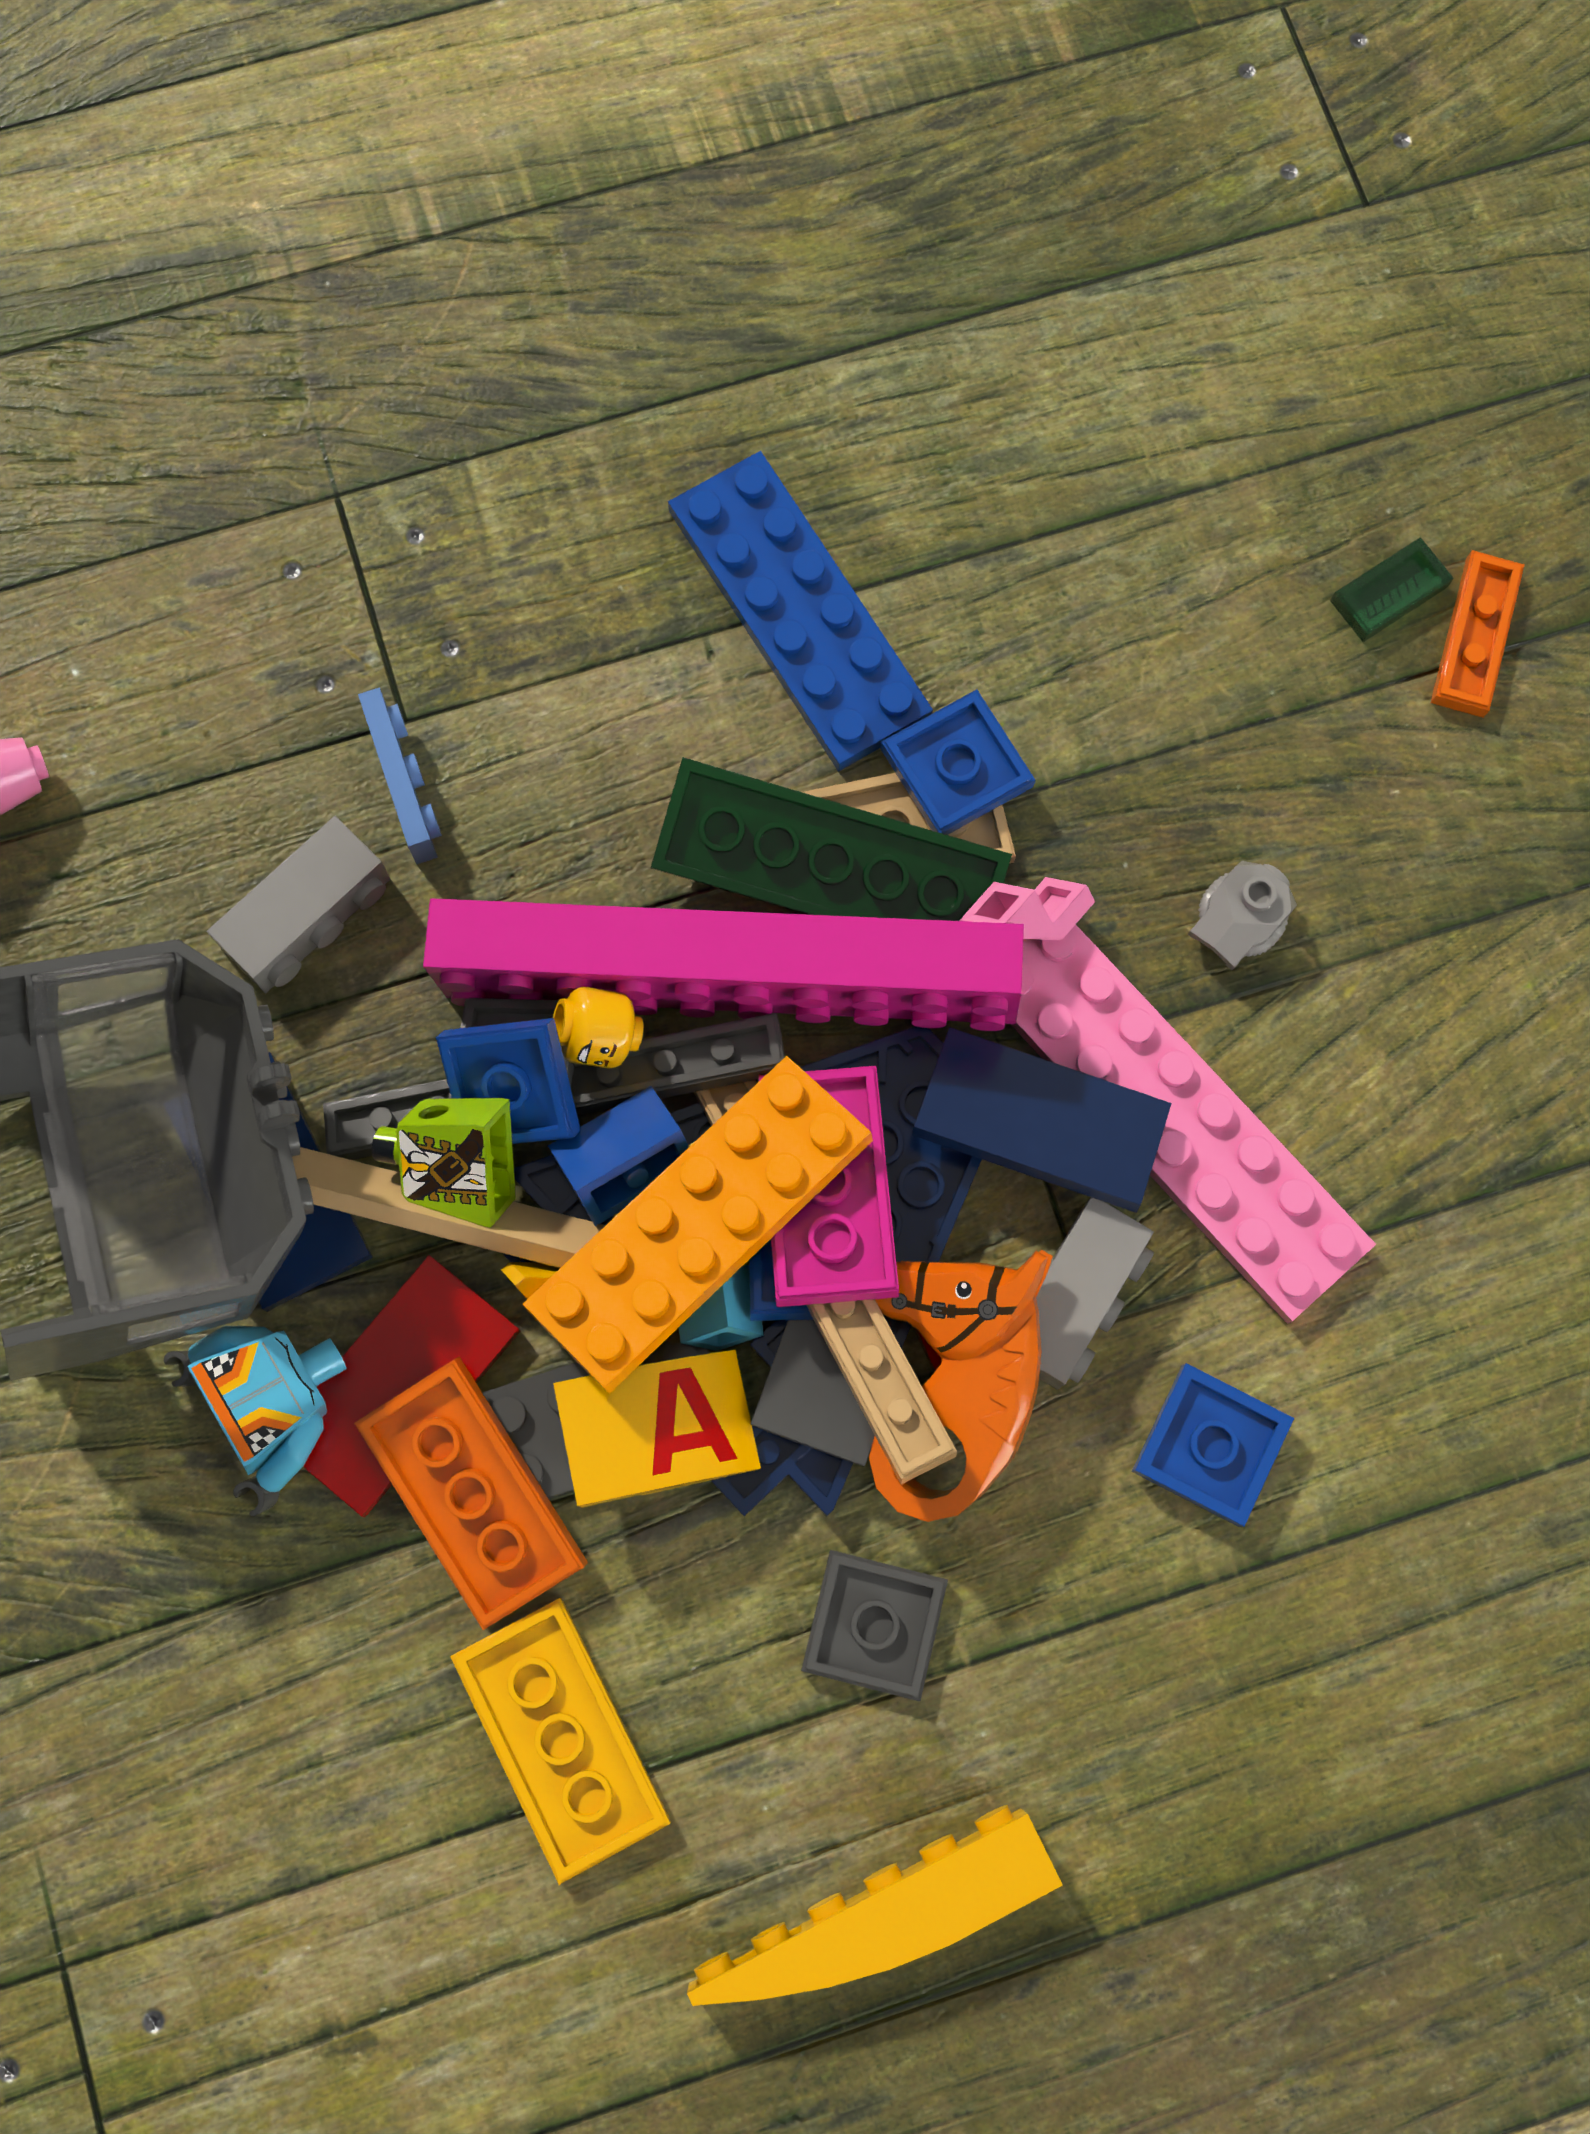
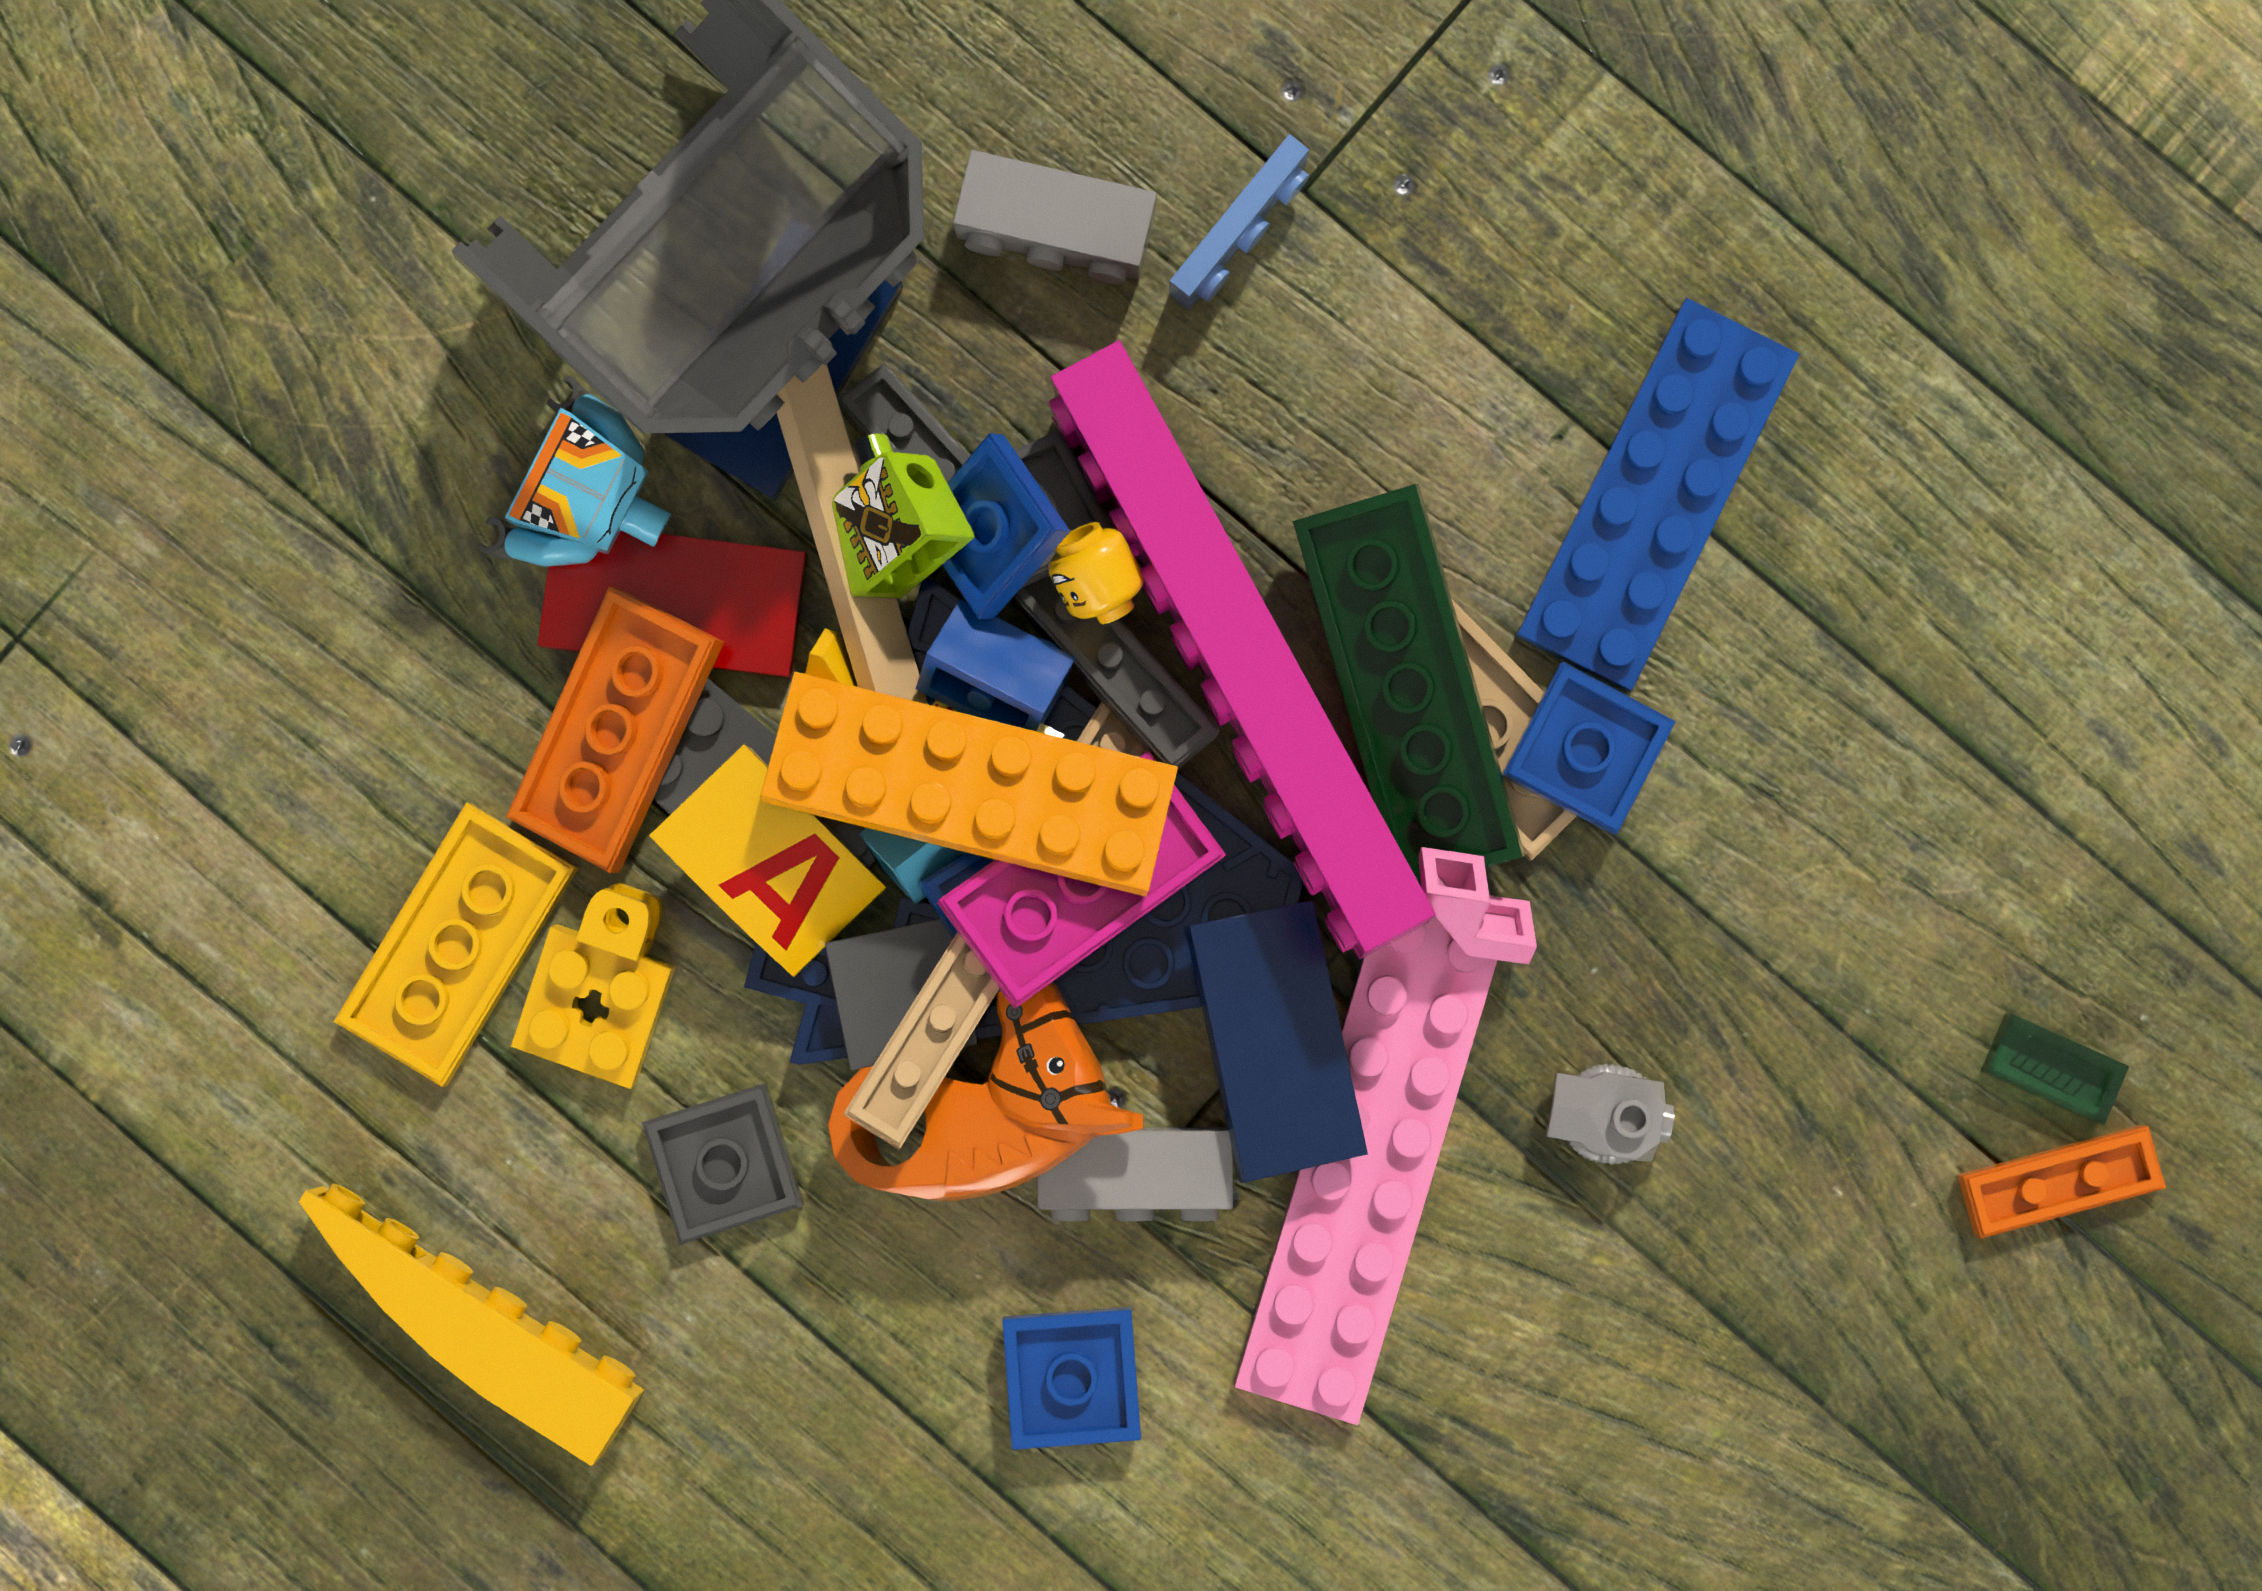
camera: 65 degrees right, 10 degrees up
none -> yellow plate [511,882,676,1089]

